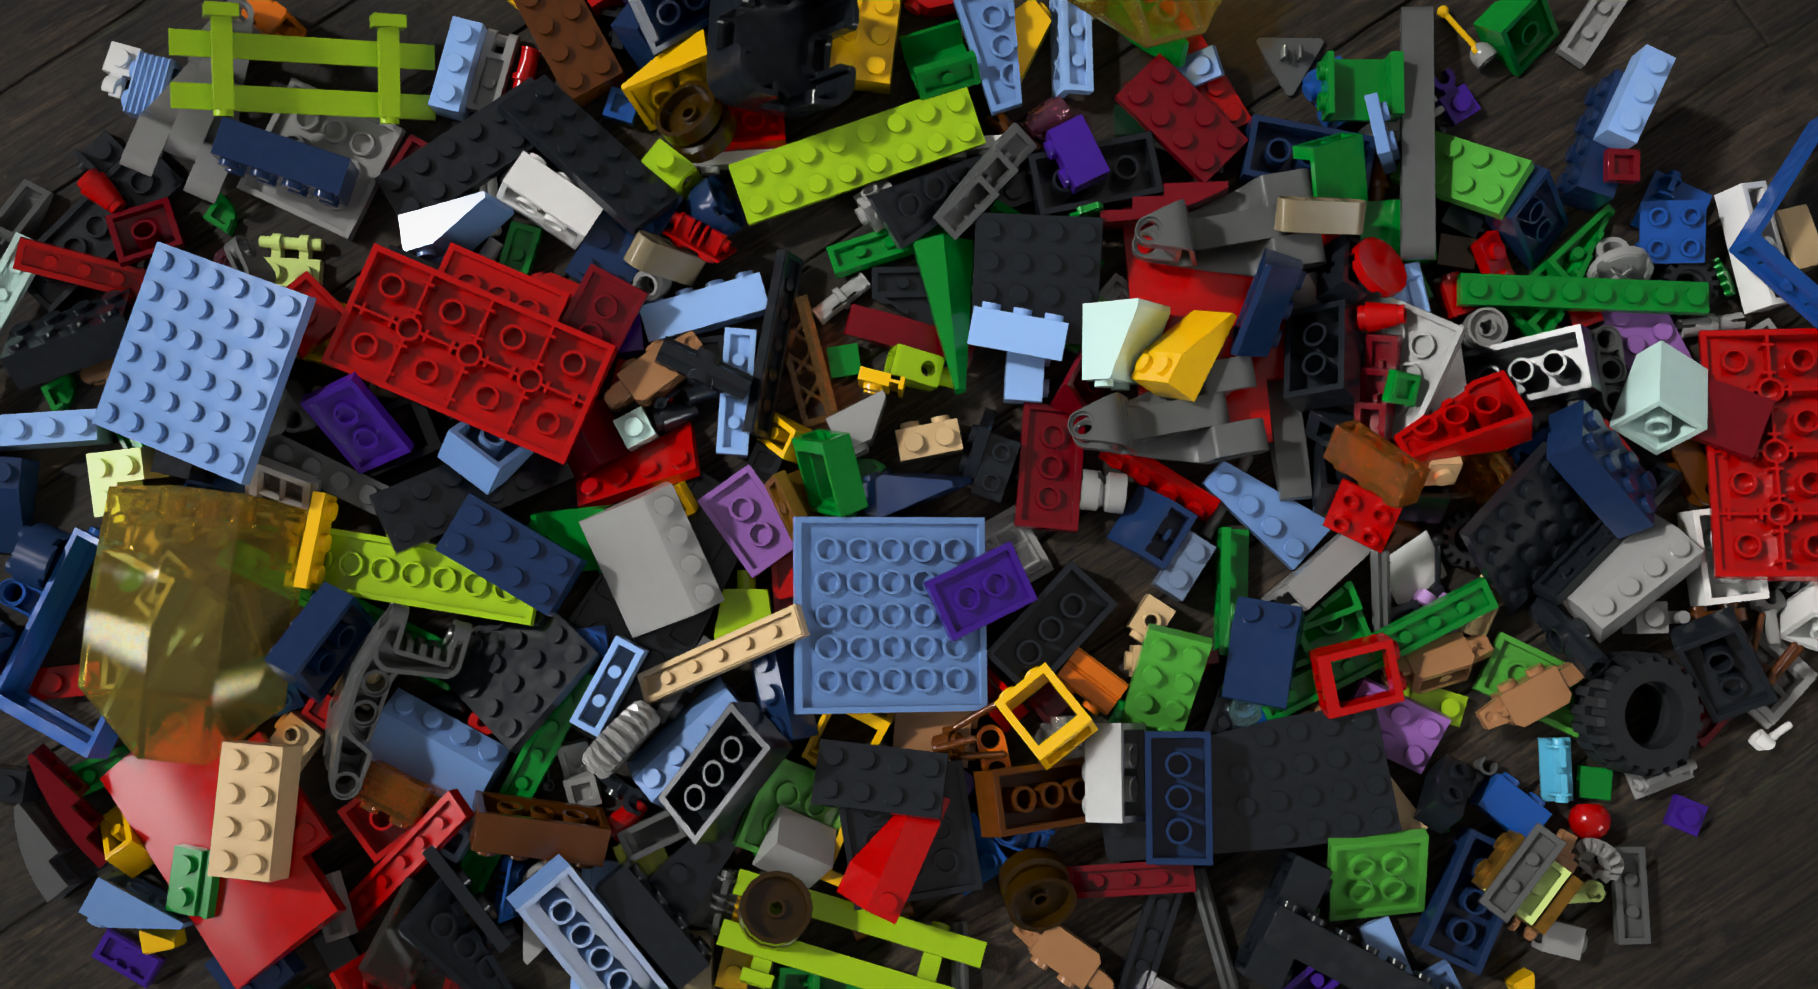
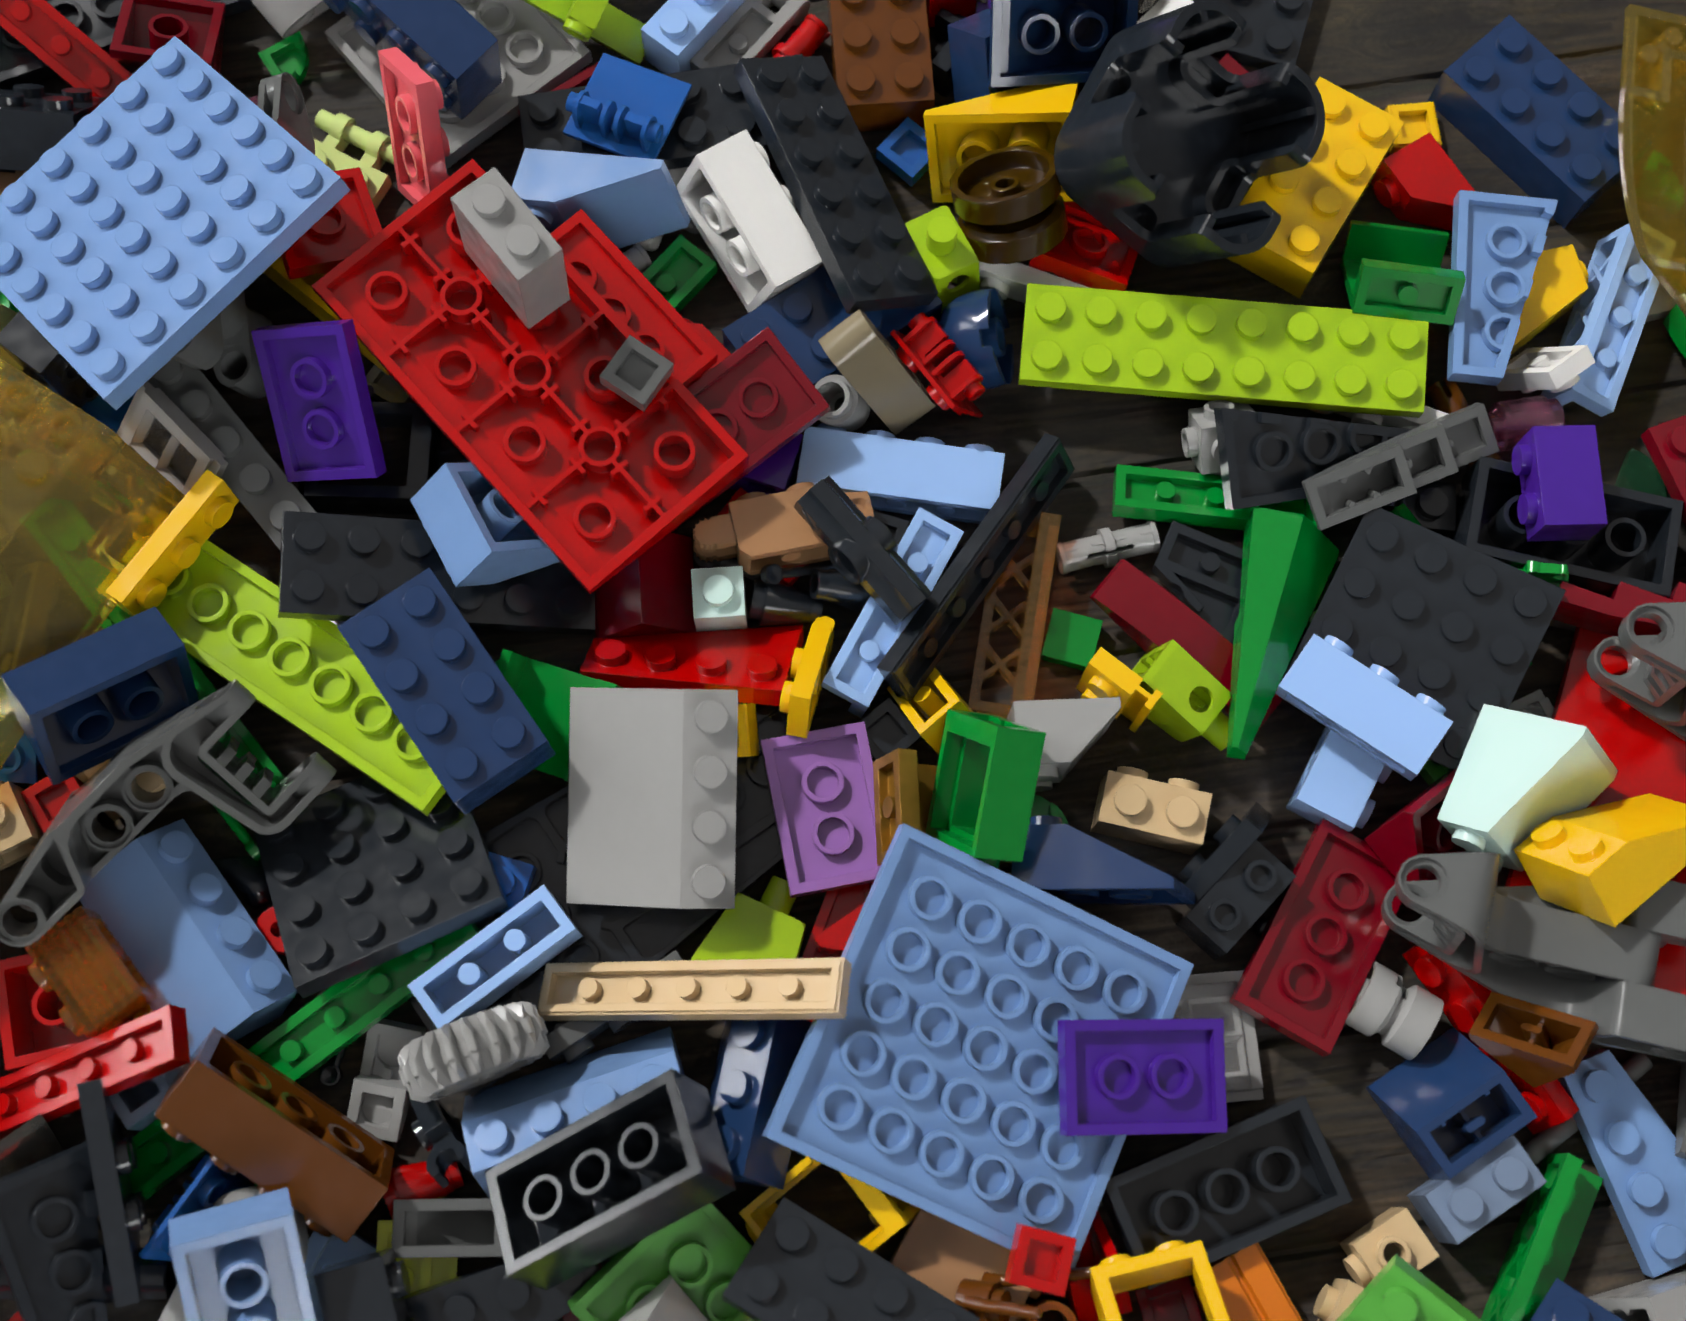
camera: 25 degrees right, 10 degrees down
none -> coral plate [378,47,450,205]
none -> light grey brick [450,167,570,329]
none -> blue hinge [563,53,692,159]
none -> dark grey plate [599,335,674,412]
none -> yellow hinge [779,616,835,738]
none -> red plate [1004,1223,1077,1297]
none -> reddish brown slope [1468,991,1599,1087]
none -> white plate [1497,345,1596,394]

